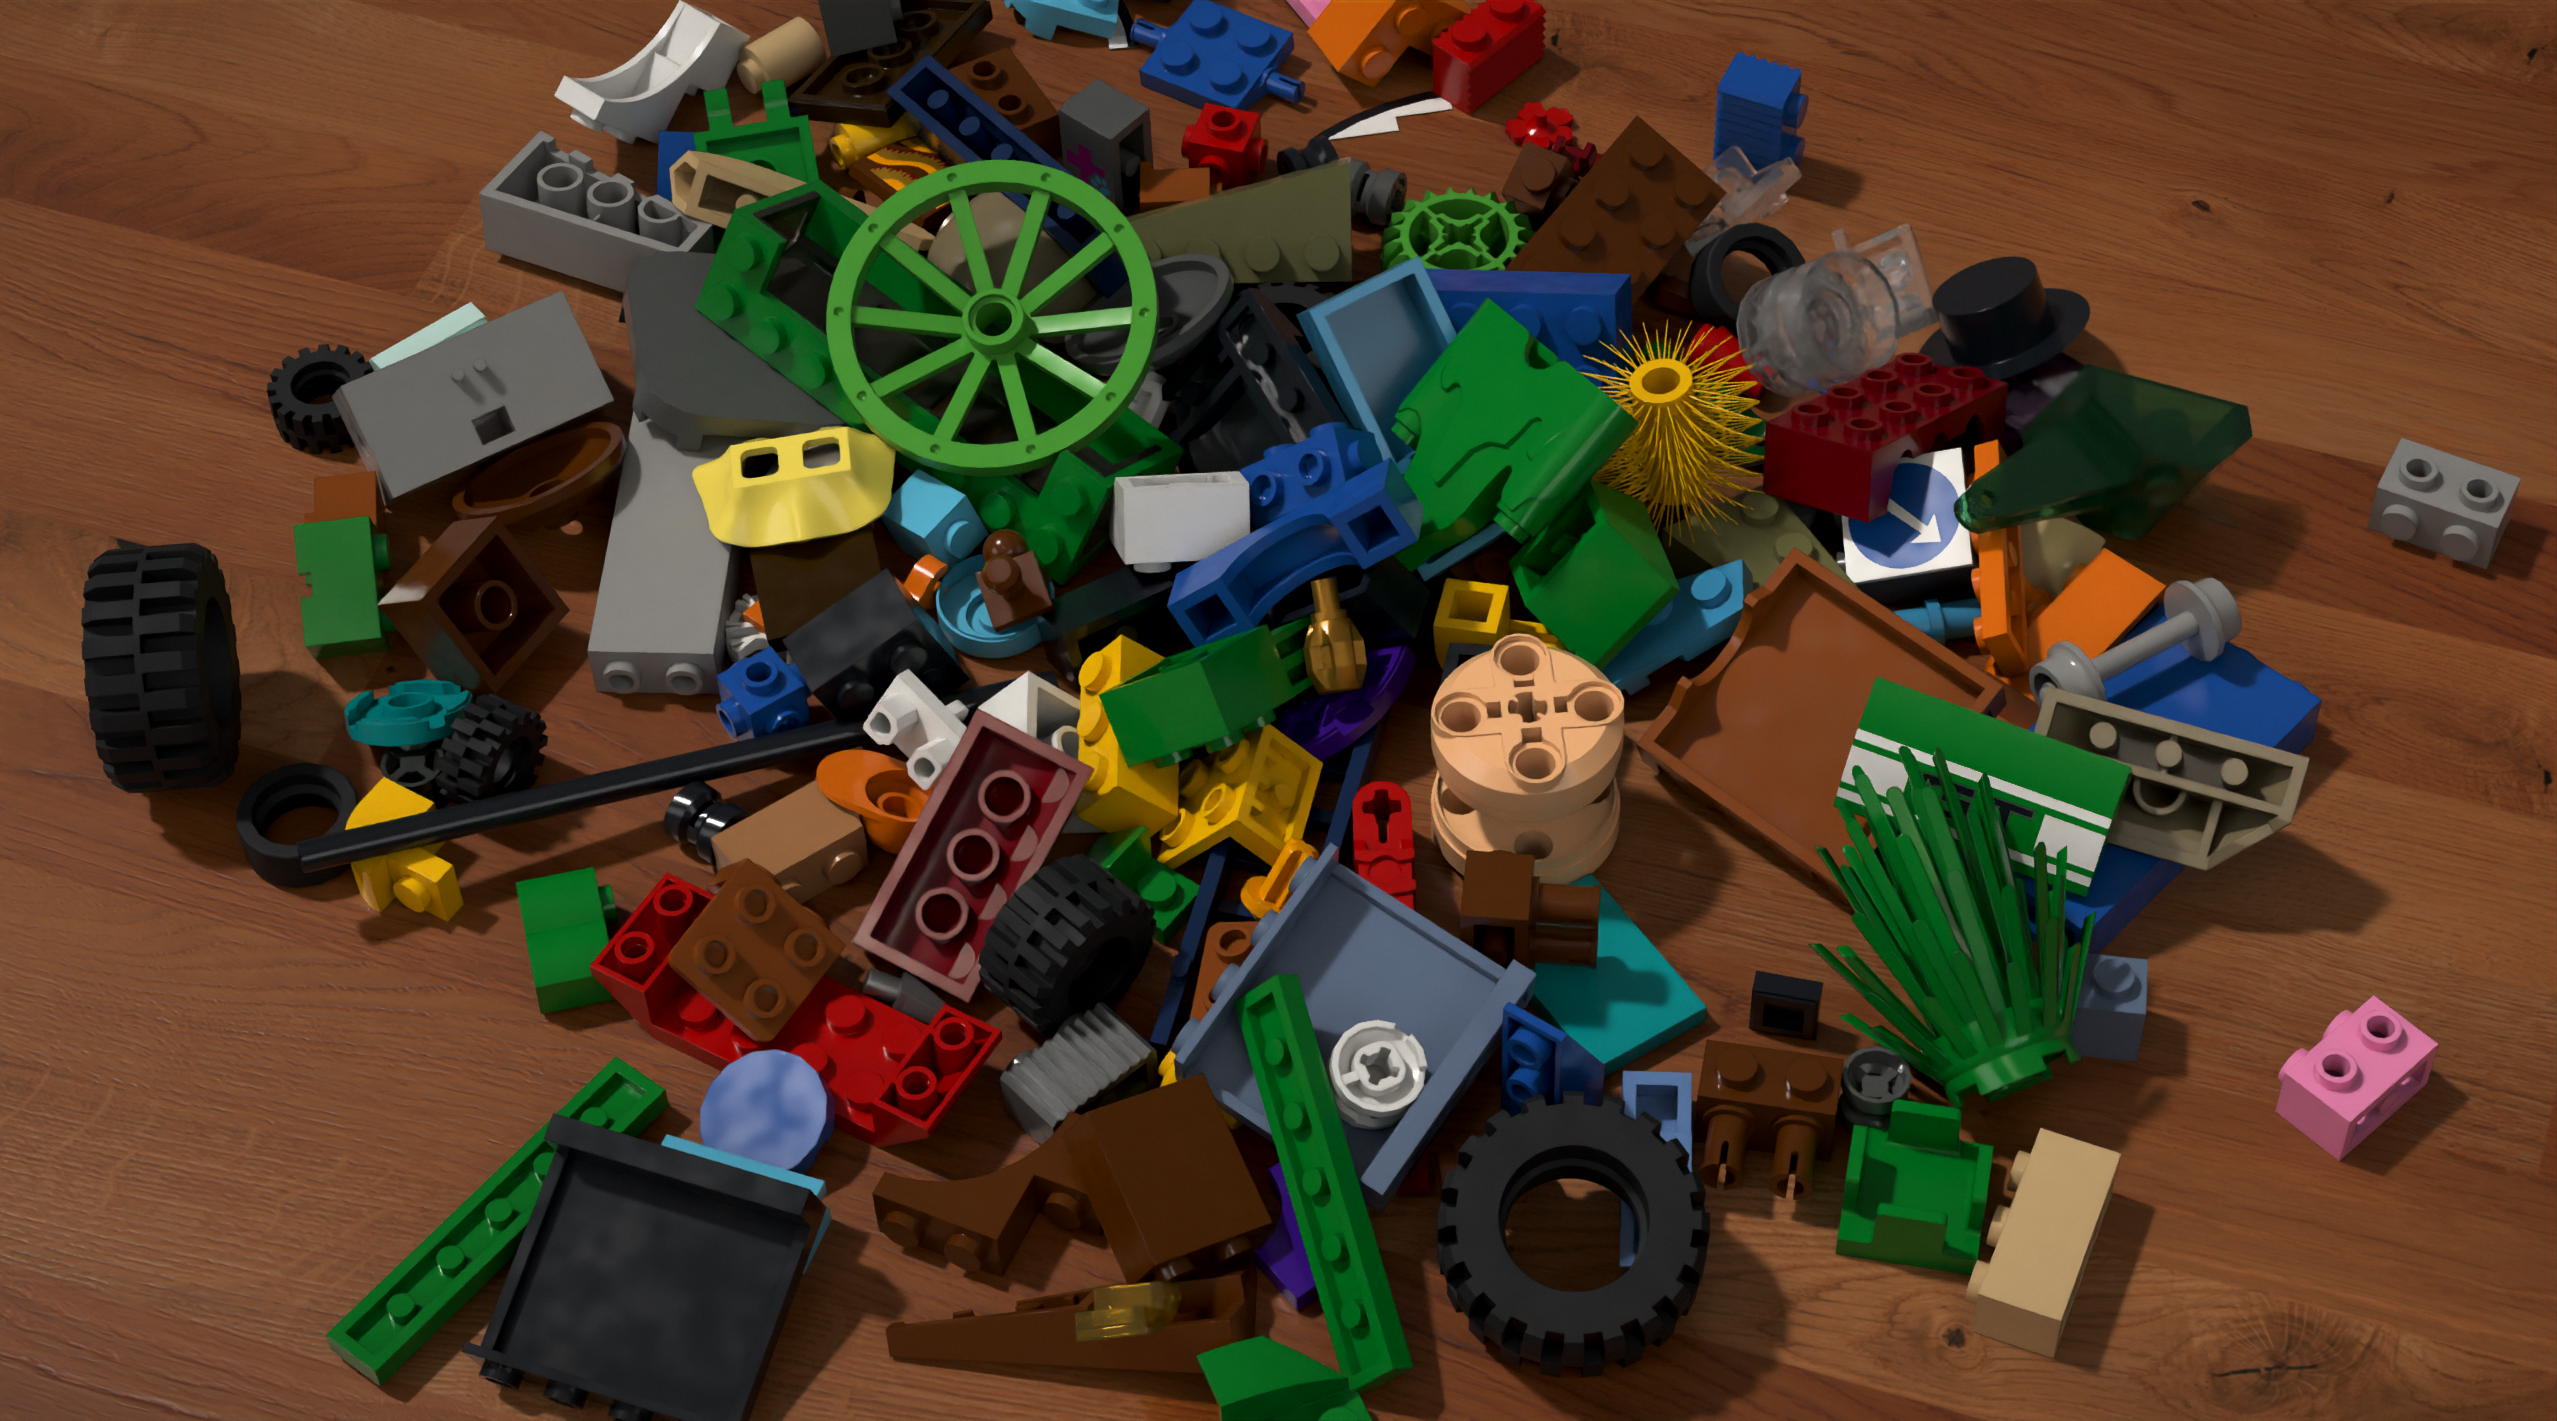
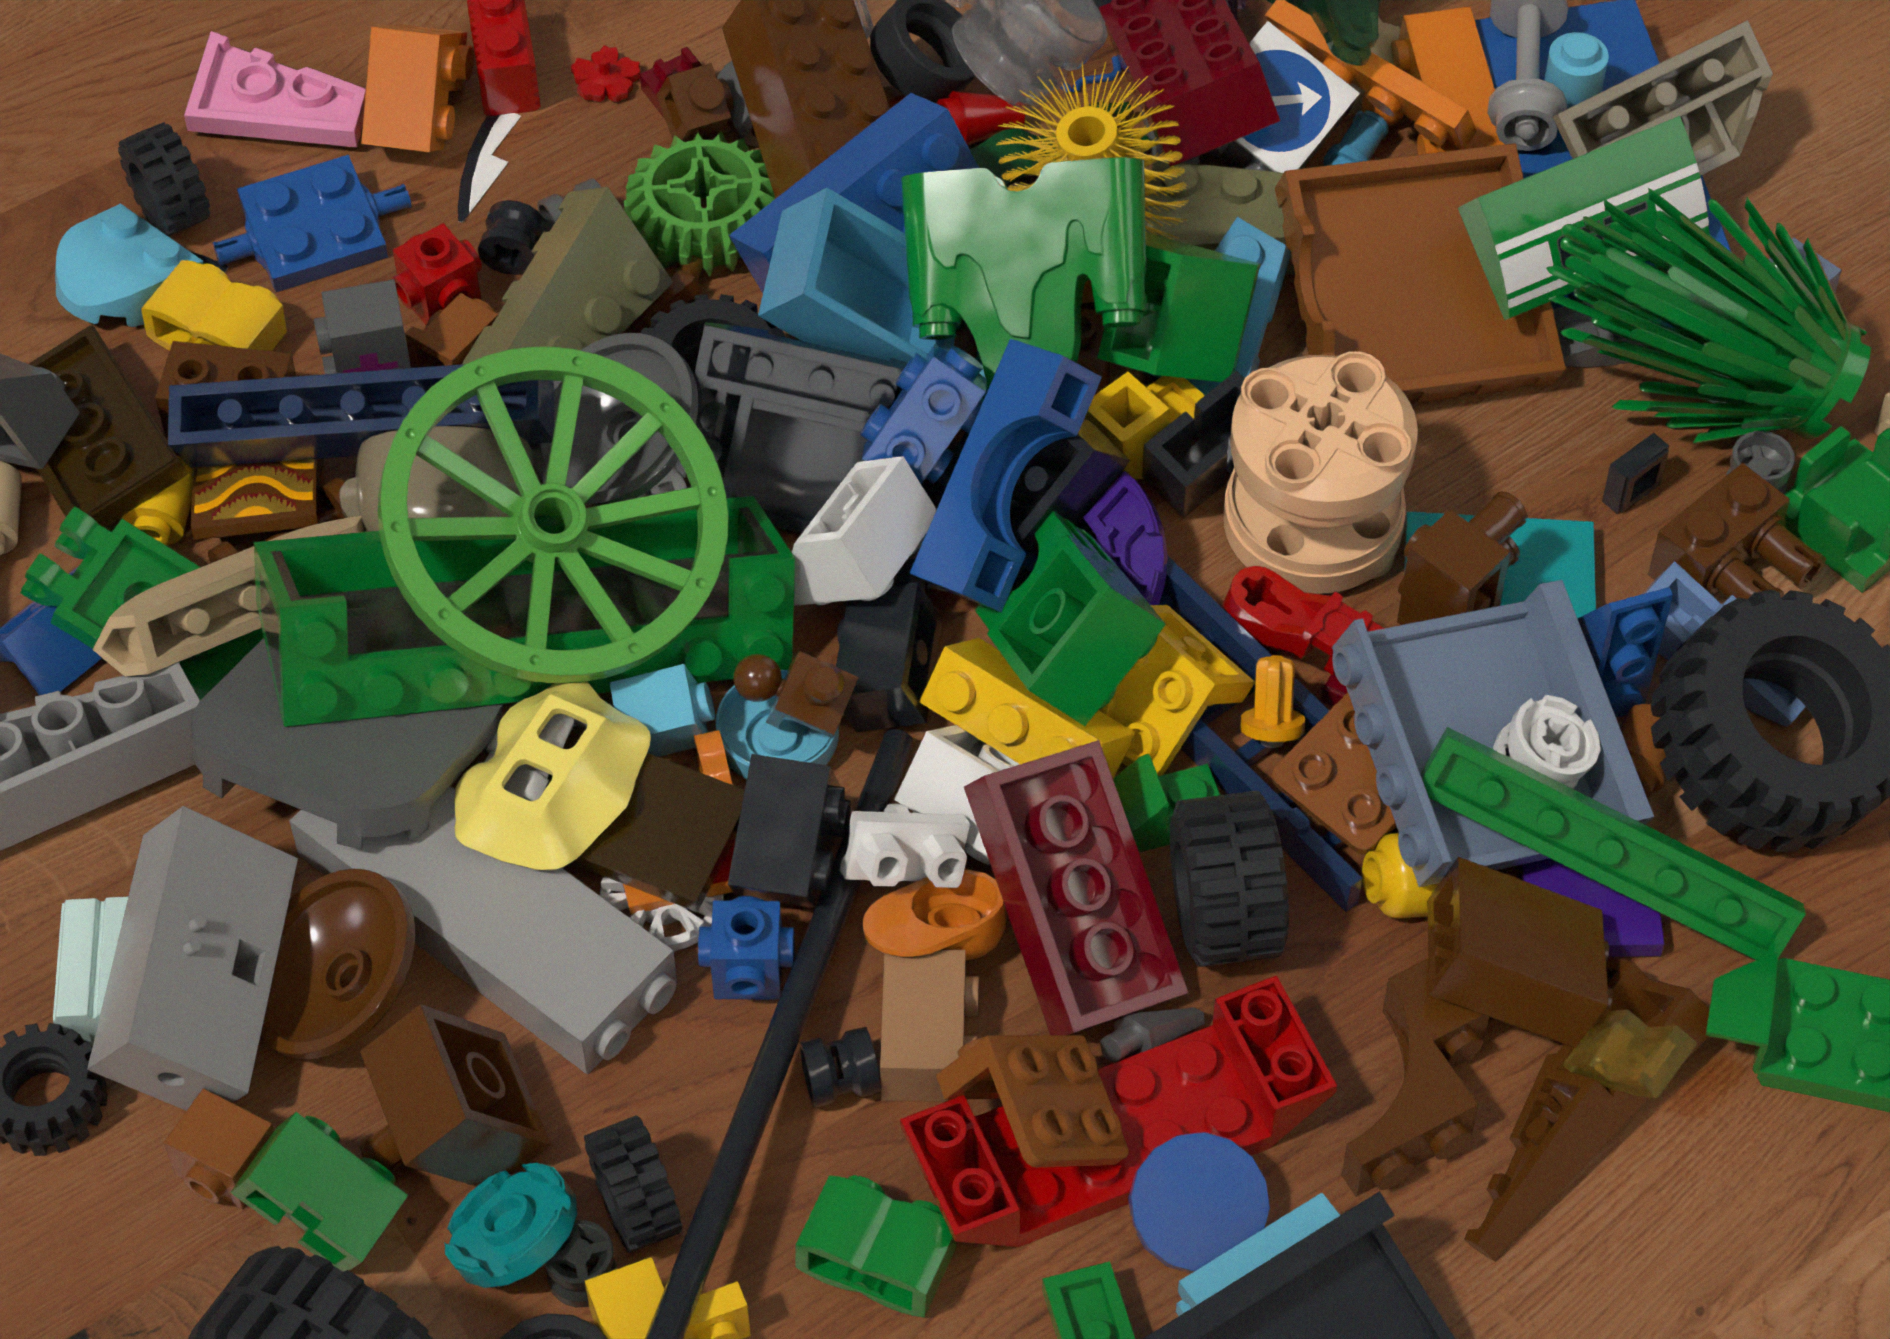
camera: 55 degrees left, 5 degrees up
dark grey brick [1000,1002,1159,1145] -> none
pearl gold piece [1303,578,1367,695] -> none
none -> yellow brick [141,260,287,351]
none -> medium azure brick [1544,32,1609,109]

